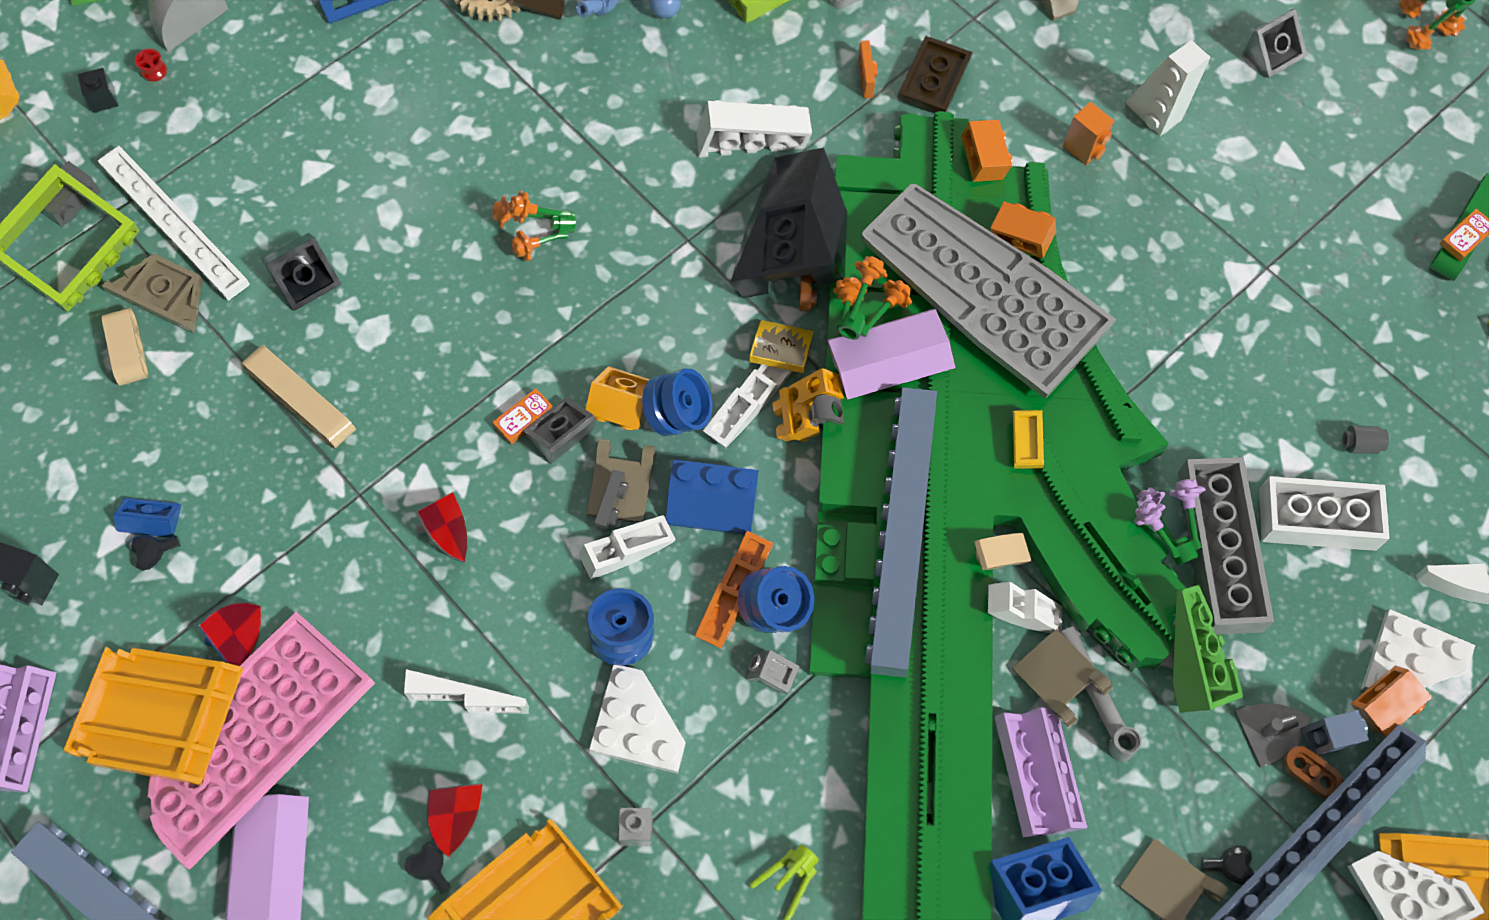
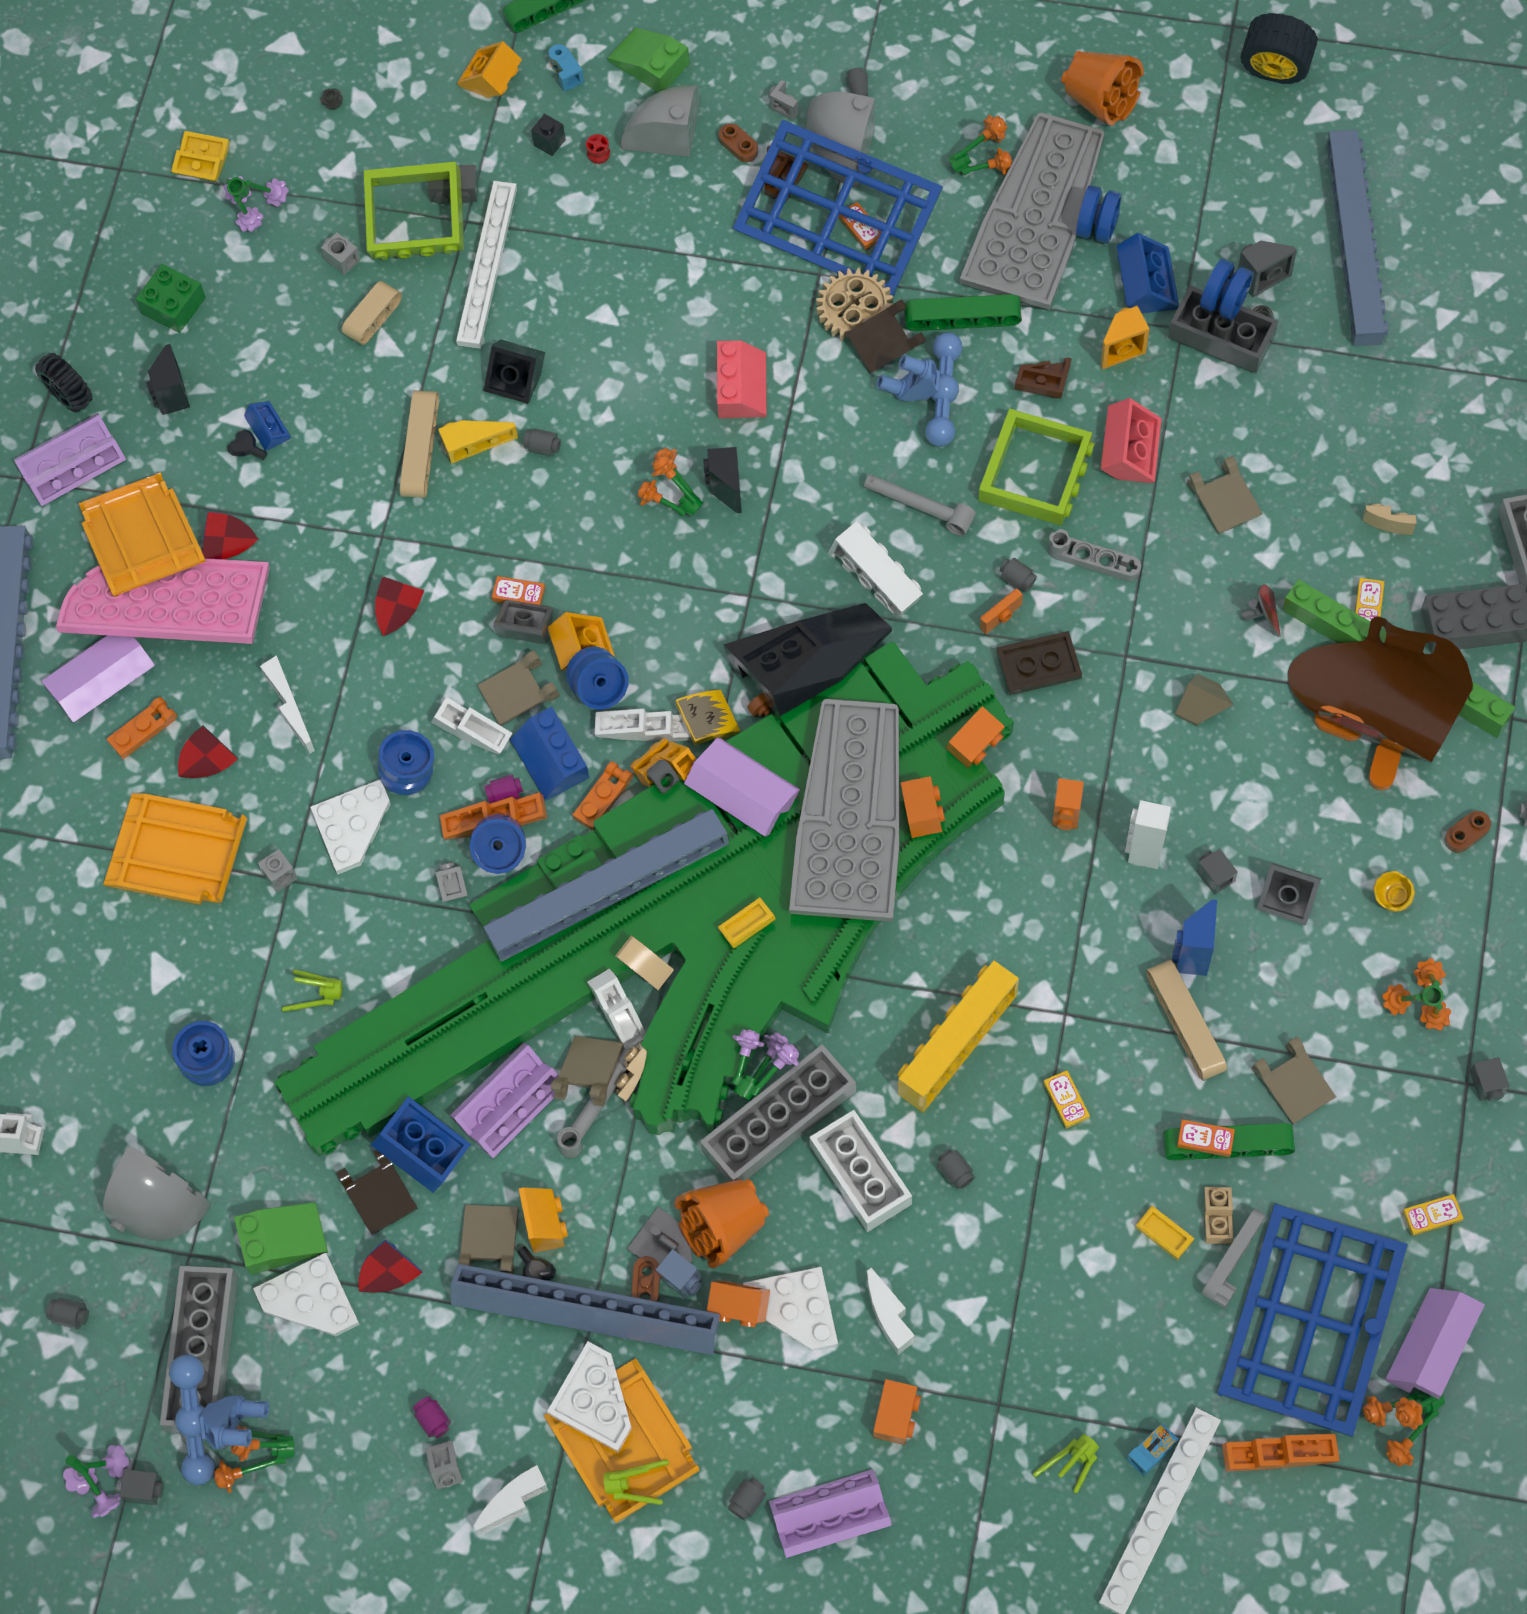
camera: 60 degrees right, 0 degrees up
dark tan wing [102,254,203,333] -> none
black rock [404,841,451,894] -> none
dark grey plate [595,469,629,533] -> none
plant [833,256,912,340] -> none
bright green wedge [1173,585,1243,713] -> none
none -> orange plate [106,697,177,759]
none -> light grey brick [321,232,360,275]
none -> yellow slope [438,420,518,464]
none -> magenta brick [484,774,523,804]
none -> light orange slope [519,1187,568,1253]
none -> dark grey brick [524,428,561,457]
none -> dark azure leg [548,44,584,92]
none -> orange plate [573,761,633,831]
none -> tan slope [615,1043,647,1101]
none -> orange cone [674,1179,769,1268]
none -> black slope [703,447,742,513]
none -> coral slope [717,340,767,418]
none -> light grey piece [864,474,976,536]
none -> yellow brick [897,960,1019,1113]
none -> dark grey brick [999,558,1037,592]
none -> tile [1043,1070,1090,1129]
none -> tan beam [1146,960,1227,1081]
none -> blue slope [1172,899,1217,976]
none -> dark grey brick [1197,849,1238,895]
none -> dark tan flag [1251,1037,1336,1125]

